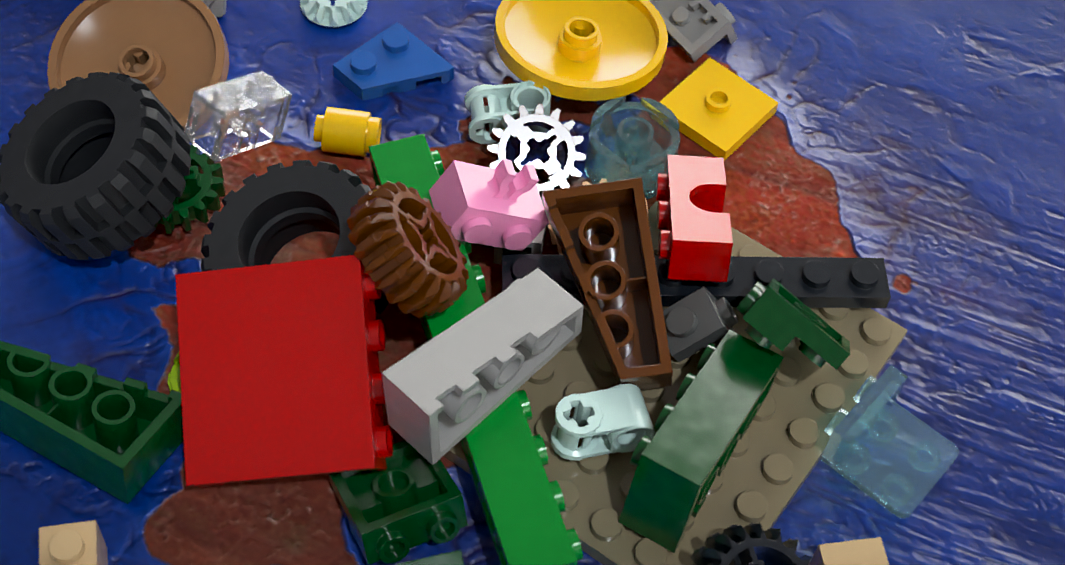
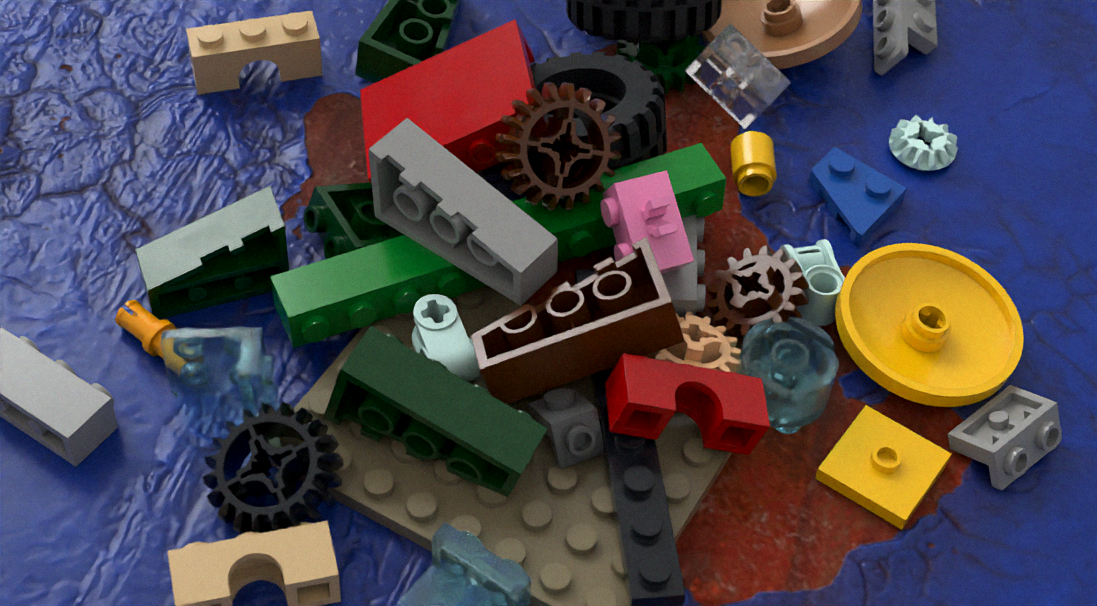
camera: 85 degrees right, 5 degrees down
dark green plate [736,278,850,370] -> none

